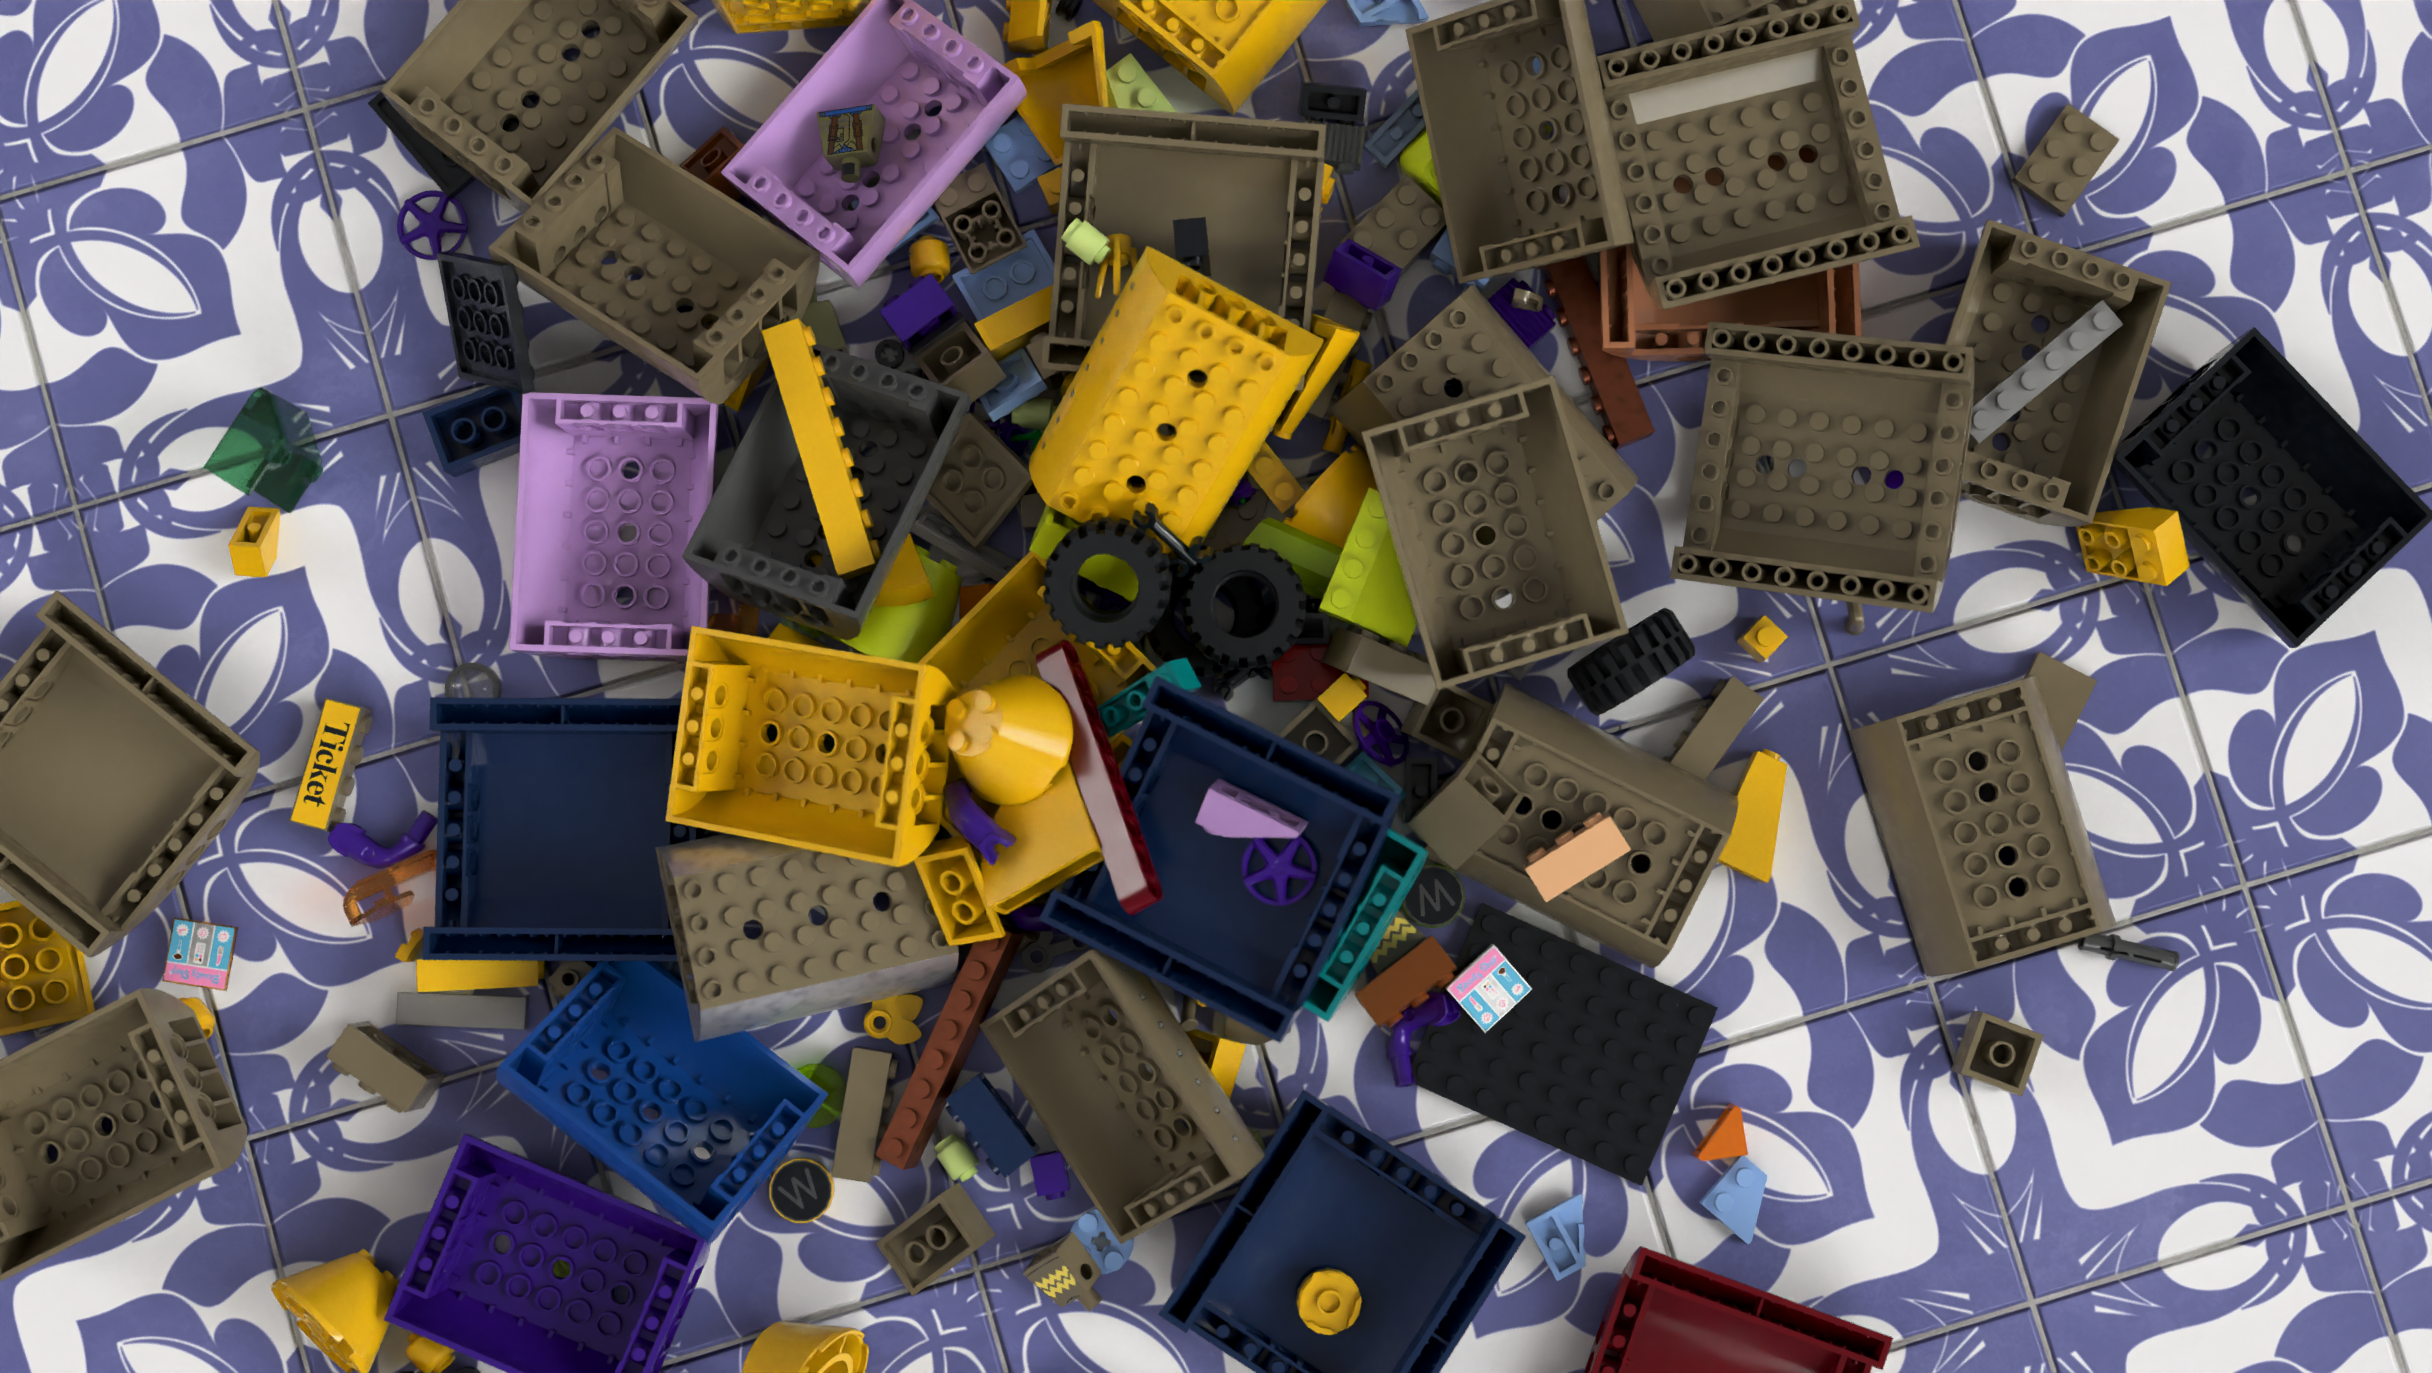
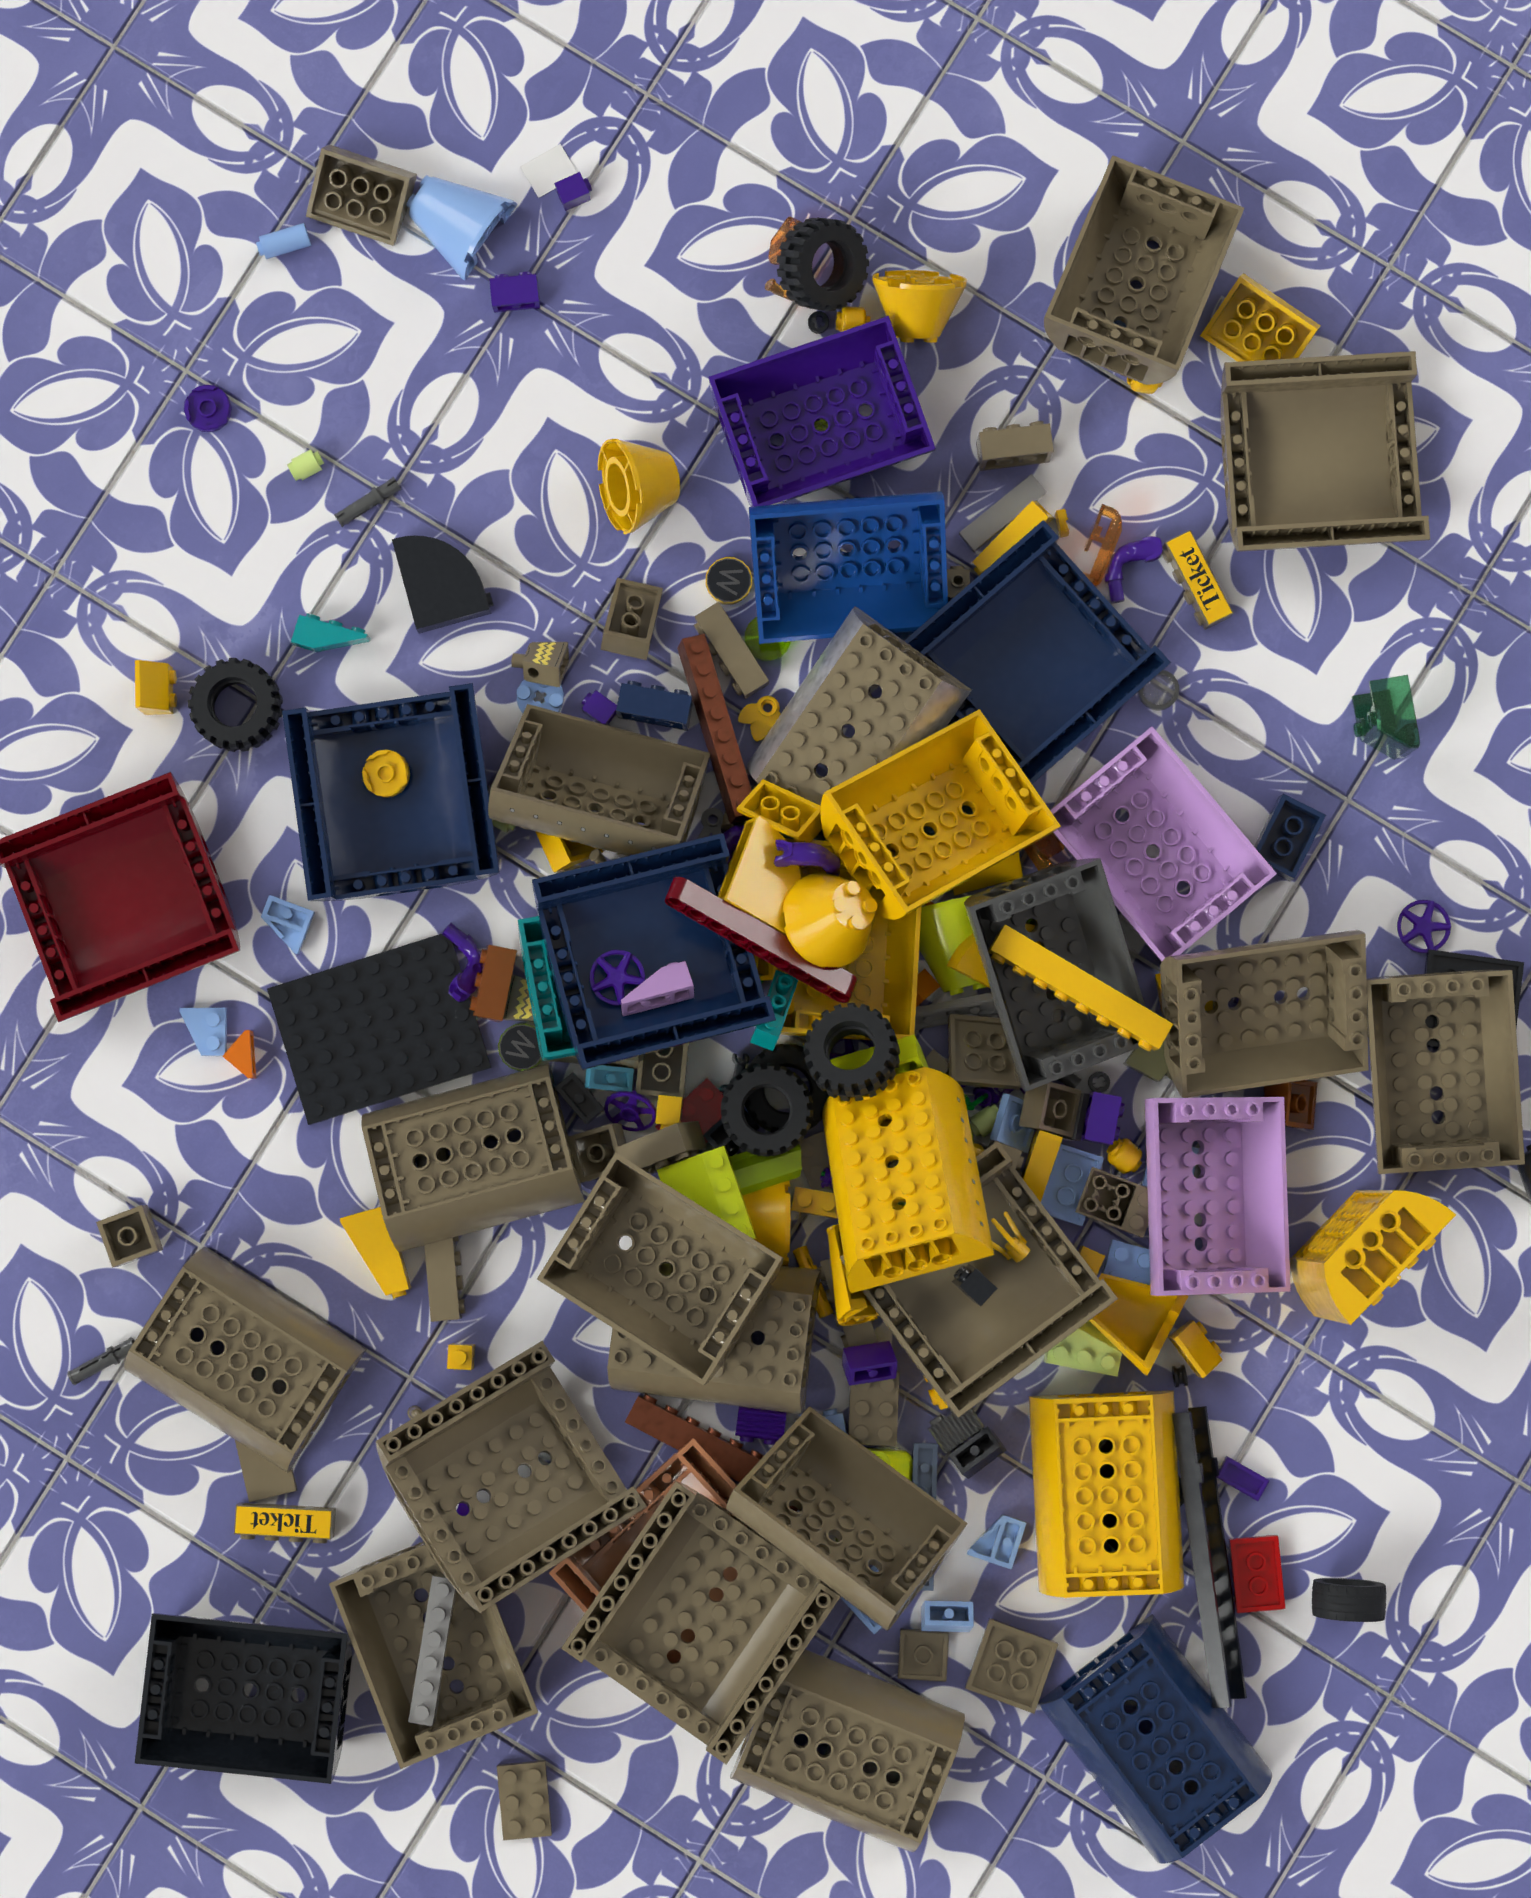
camera: 140 degrees right, 0 degrees up
piece [162,917,238,991] -> none
yellow slope [228,507,281,577] -> none
black plate [437,251,535,394] -> none
torso [817,104,885,183] -> none
yellowish green brick [934,1132,980,1183] -> none
yellowish green brick [1061,218,1111,266] -> none
black bar [1132,502,1214,578] -> none
dark tan slope [1408,751,1524,870] -> none
piece [1445,943,1532,1033] -> none
dark tan tile [1510,288,1544,312] -> none
light nougat brick [1524,812,1631,902] -> none
black tyre [1567,608,1695,716] -> none
yellow slope [2076,507,2190,586] -> none
none -> yellow brick [234,1502,336,1543]

